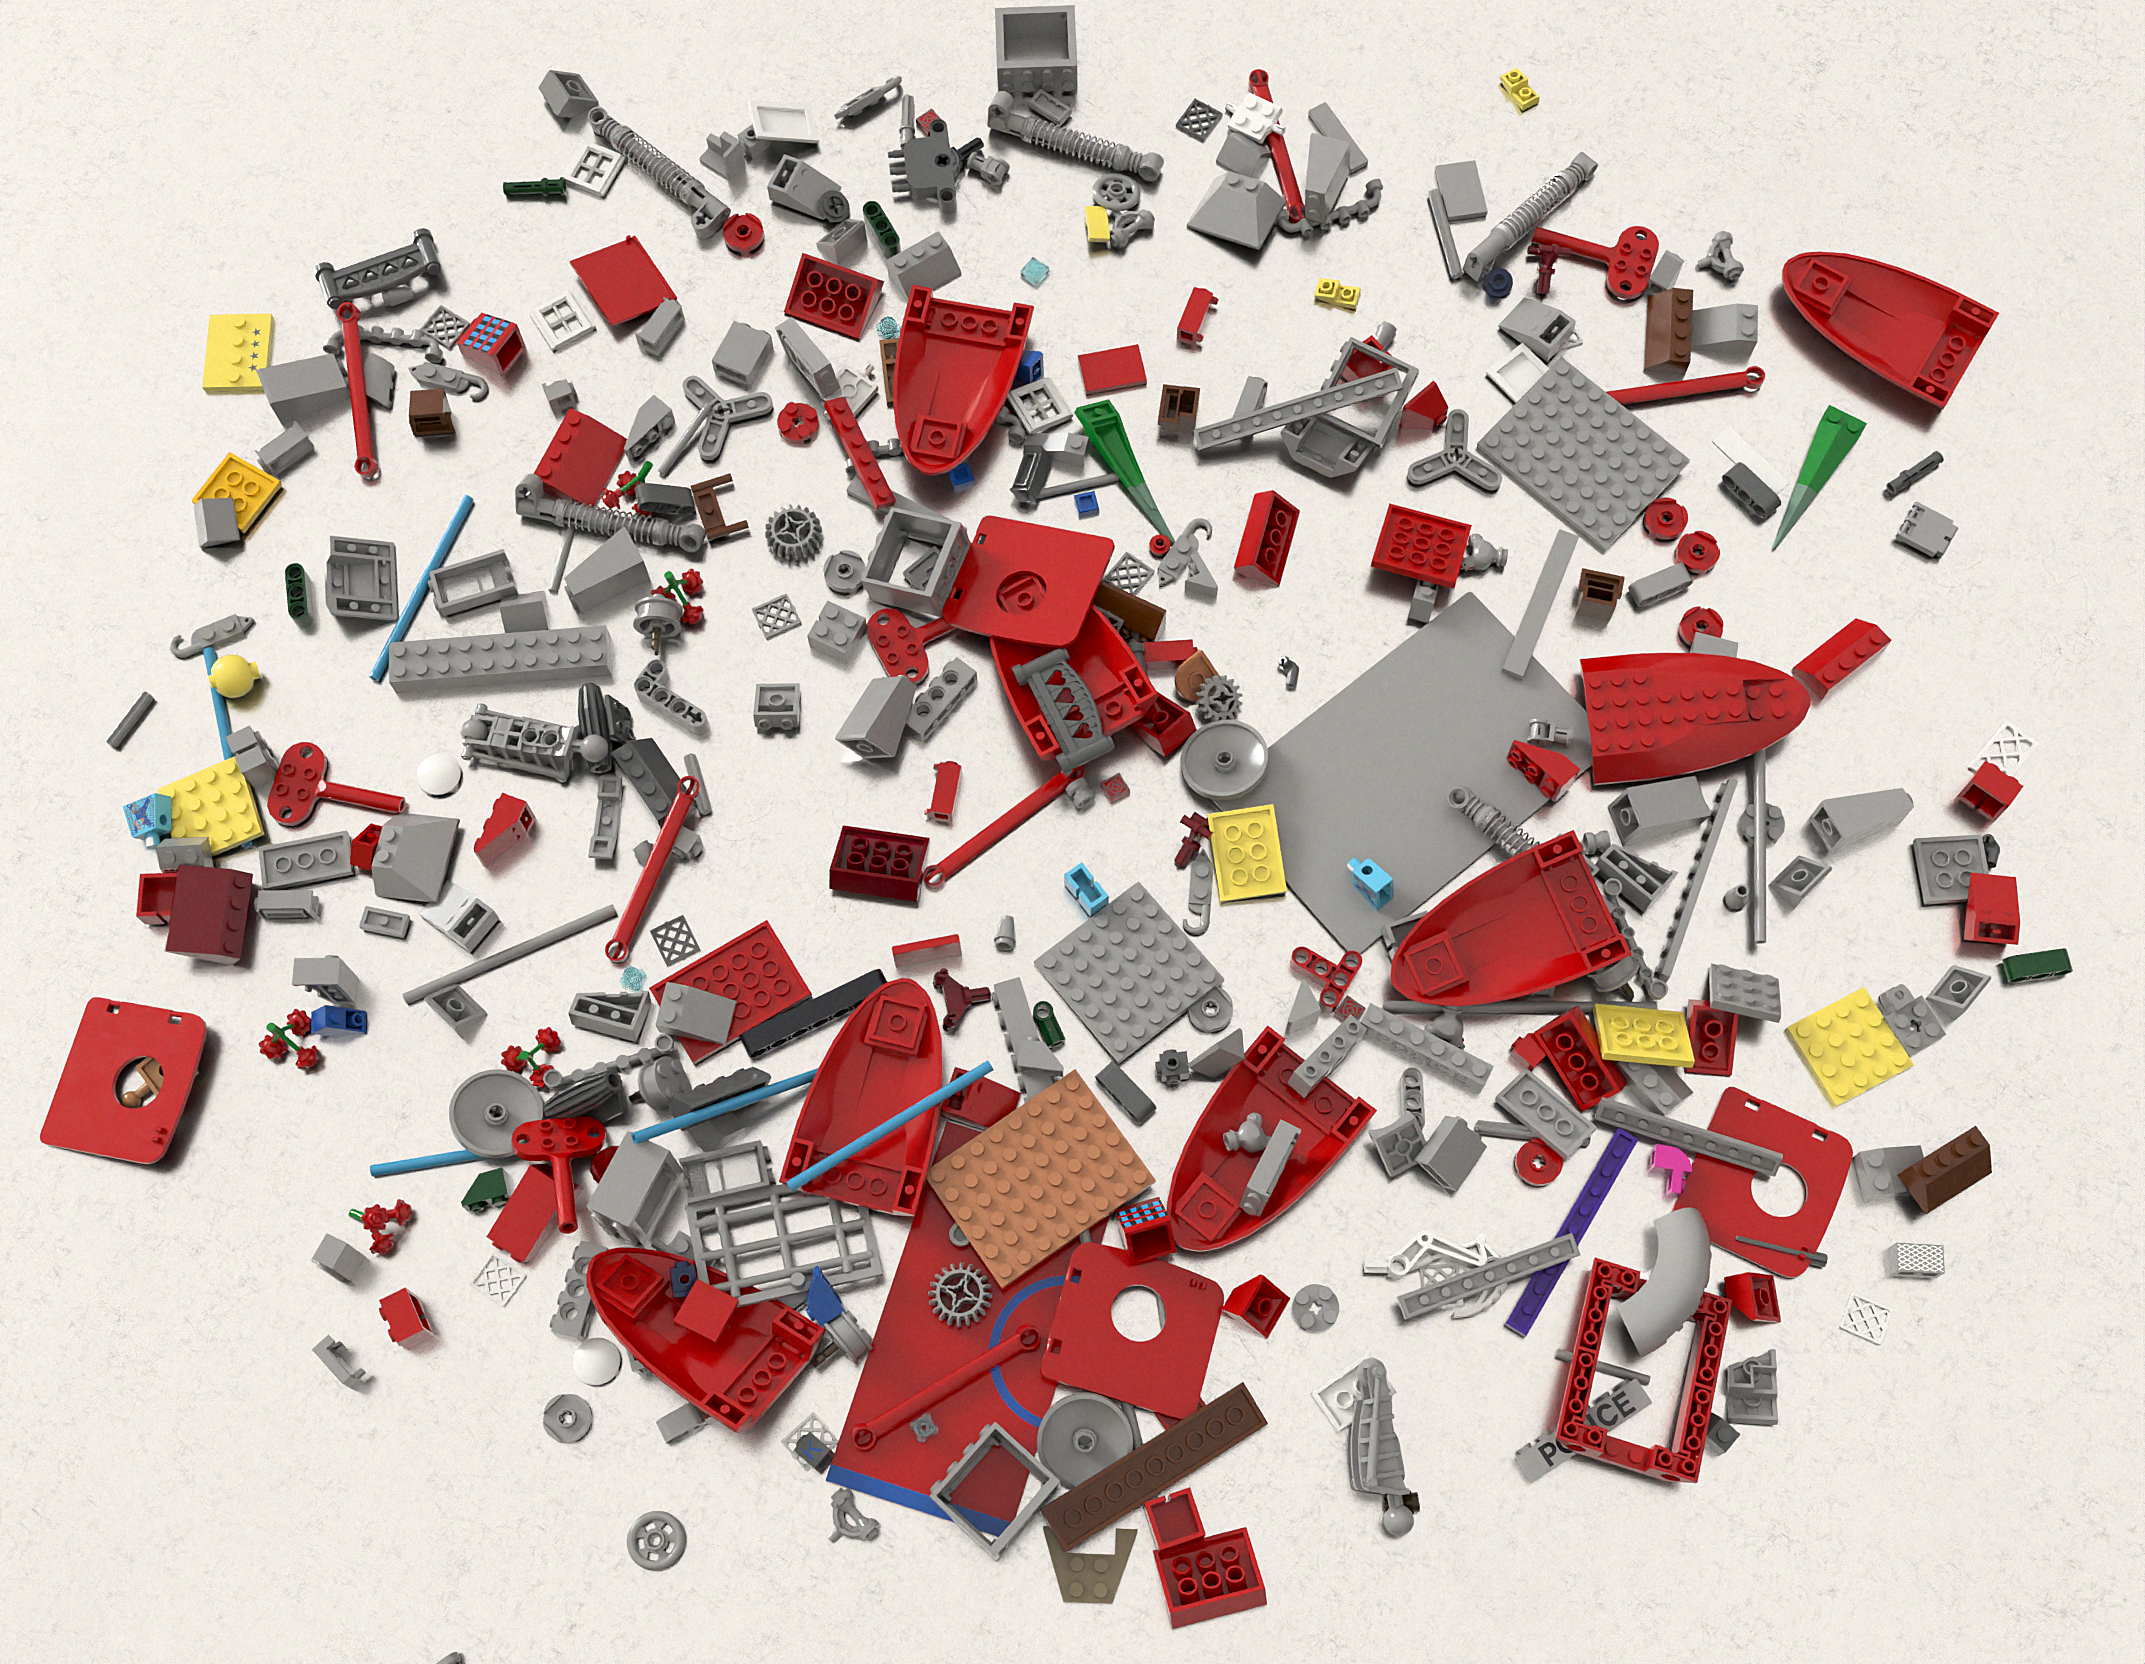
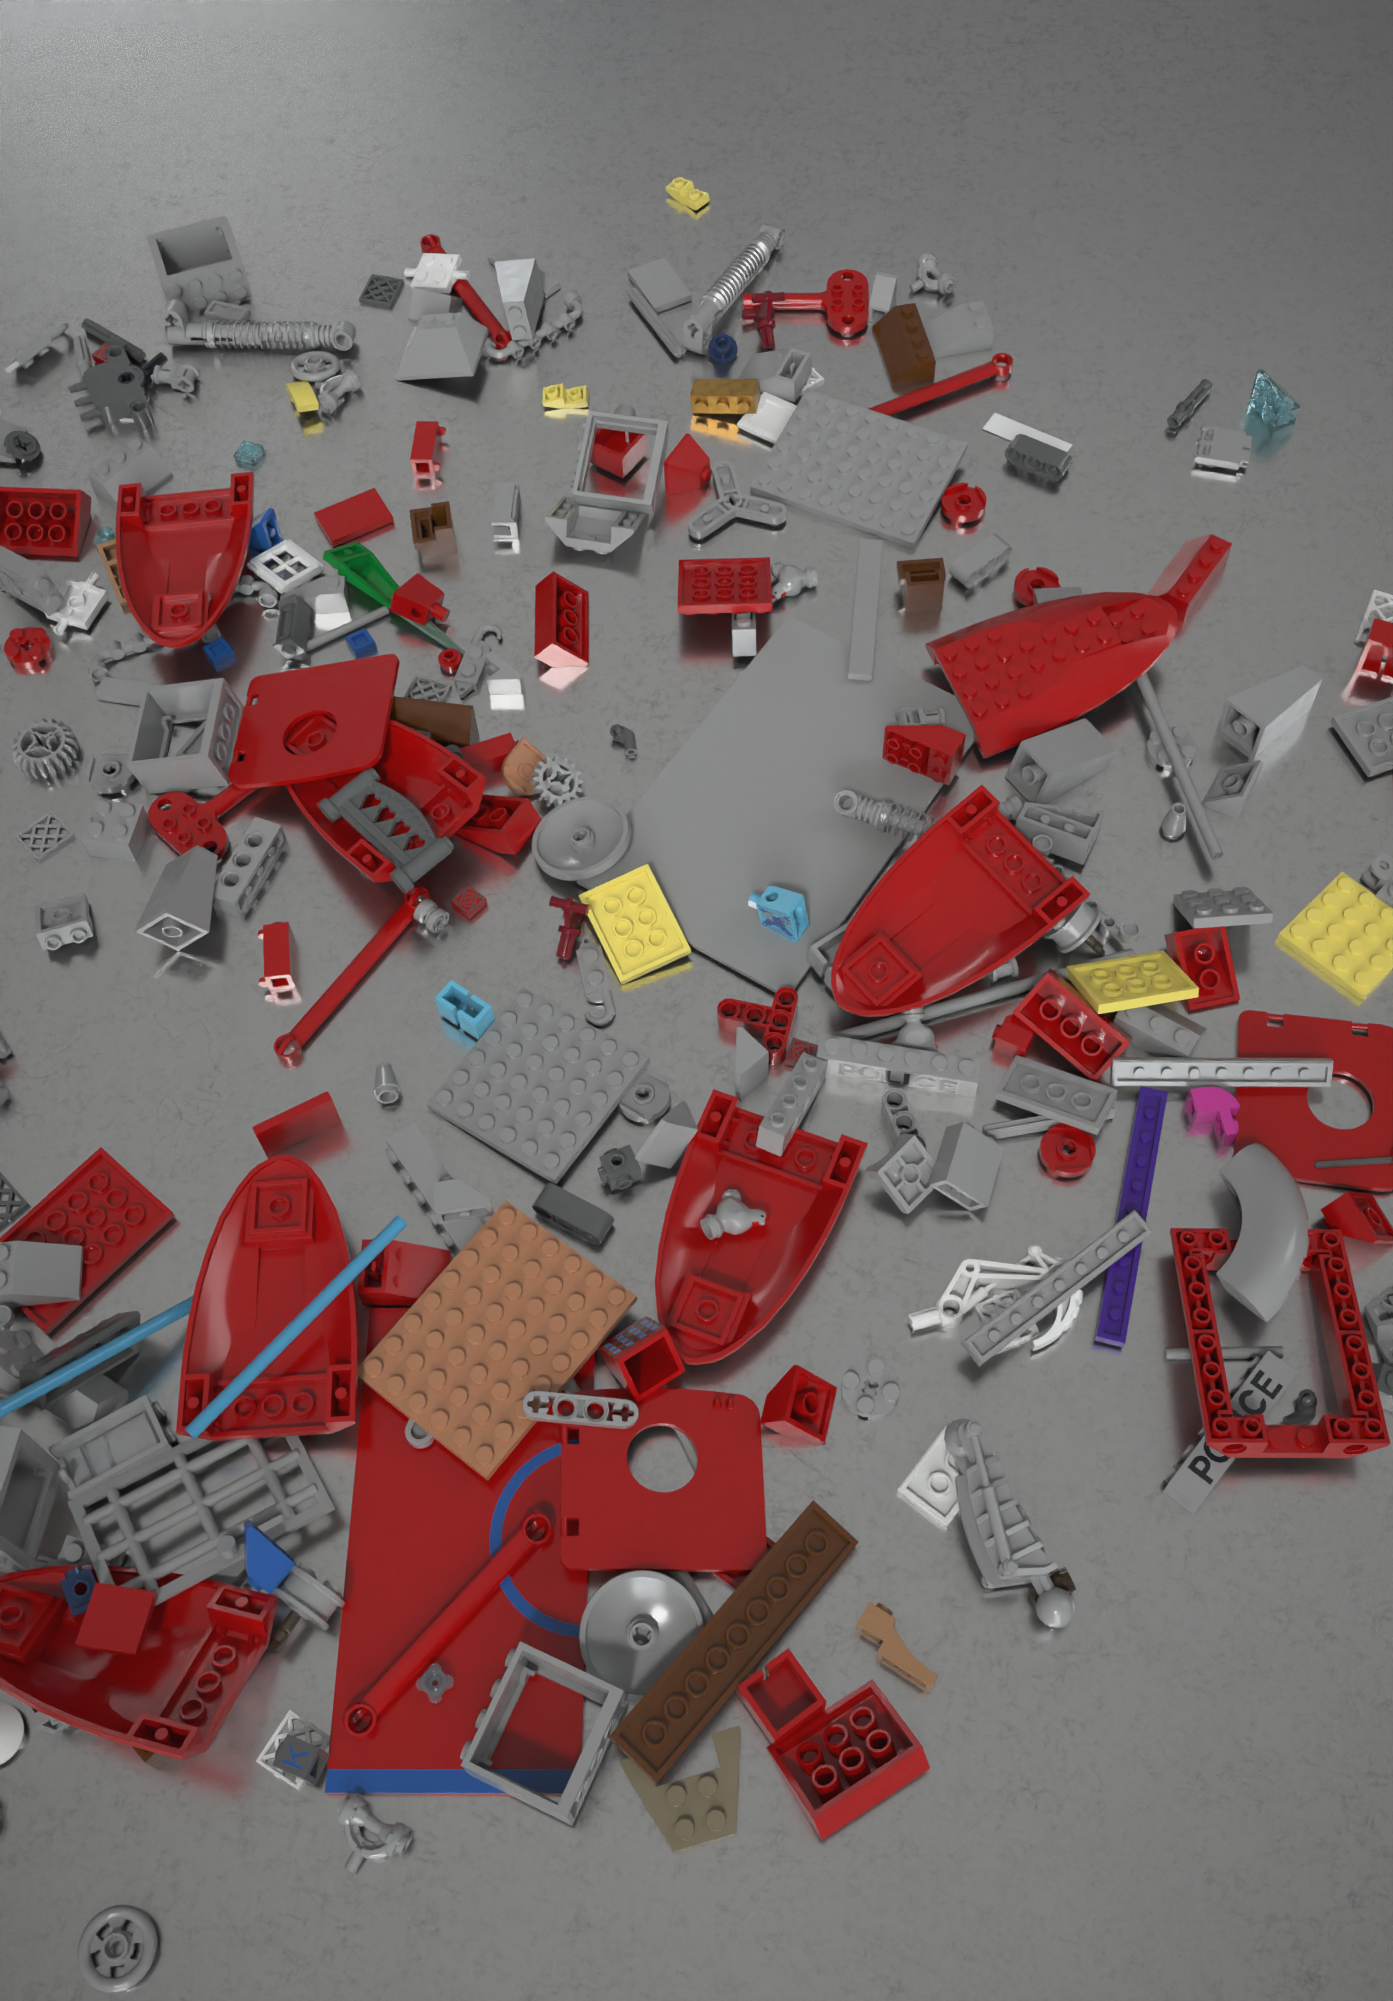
camera: 15 degrees left, 10 degrees down
light grey beam [656,1402,707,1444] -> none
black beam [740,969,887,1058] -> none
light grey slope [816,219,867,264] -> none
red plate [824,396,896,510] -> none
dark red slope [829,825,930,902] -> none
dark green beam [863,201,901,258] -> none
light grey gear [928,1262,992,1327] -> none
dark red axle [933,968,991,1031] -> none
dark green piece [1032,1001,1066,1048] -> none
light grey plate [1193,367,1403,451] -> none
light grey door [1239,1119,1302,1217] -> none
light grey plate [1656,777,1738,983] -> none
red plate [1676,531,1720,574] -> none
green plate [1773,405,1867,550] -> none
red piece [1782,251,1999,409] -> none
none -> dark grey axle [81,318,146,362]
none -> red torso [390,573,450,625]
none -> light grey beam [522,1391,639,1429]
none -> pearl gold brick [690,379,761,414]
none -> medium nougat slope [856,1602,938,1693]
none -> clear light blue slope [1248,368,1300,431]
none -> dark grey arm [1283,1389,1318,1425]

